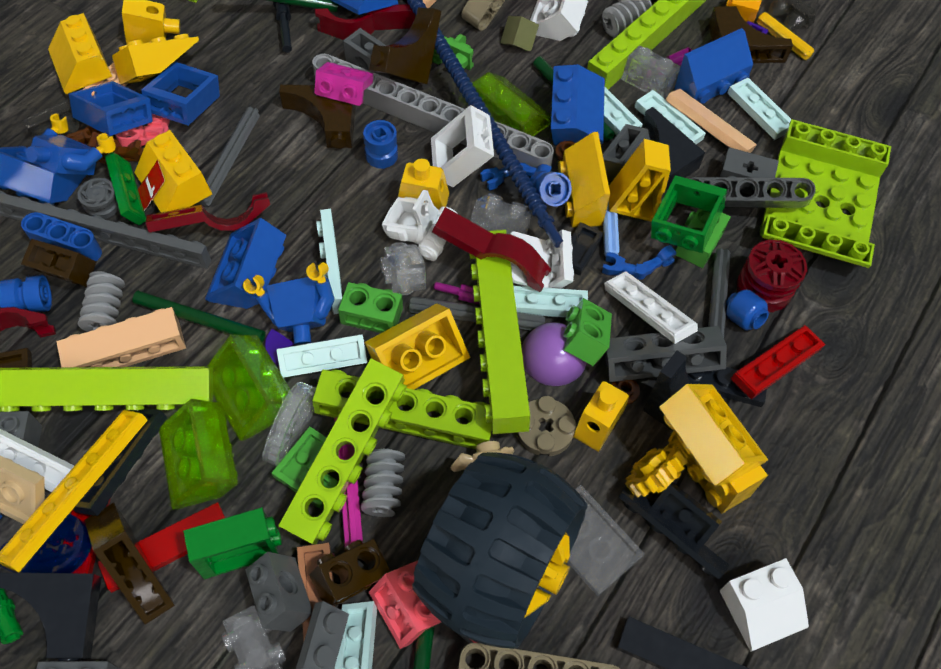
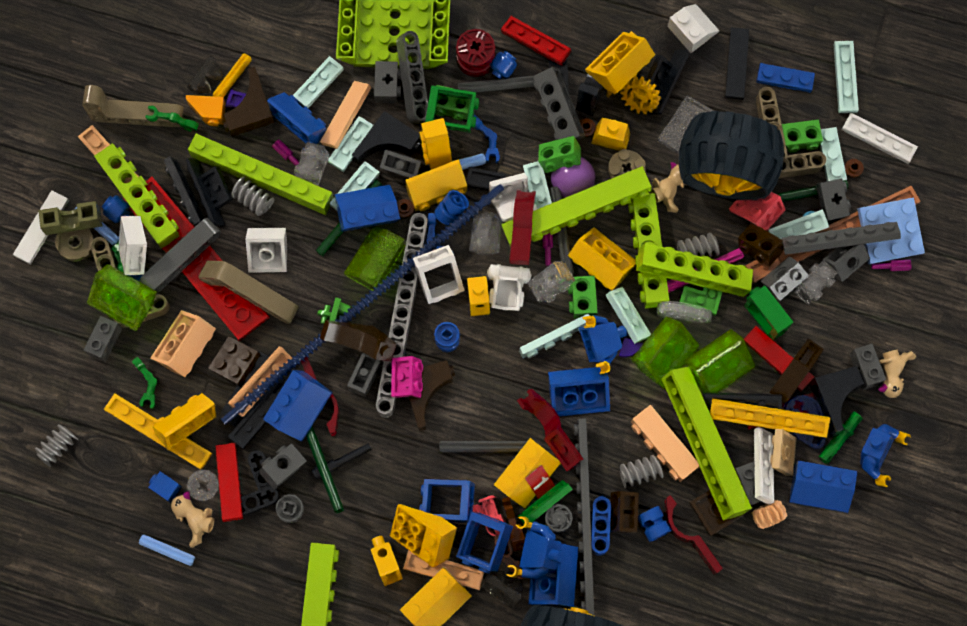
camera: 105 degrees left, 15 degrees up
dark green piece [132,290,266,344] -> none
olive panel [501,16,539,51] -> none
white tile [605,271,698,344] -> none

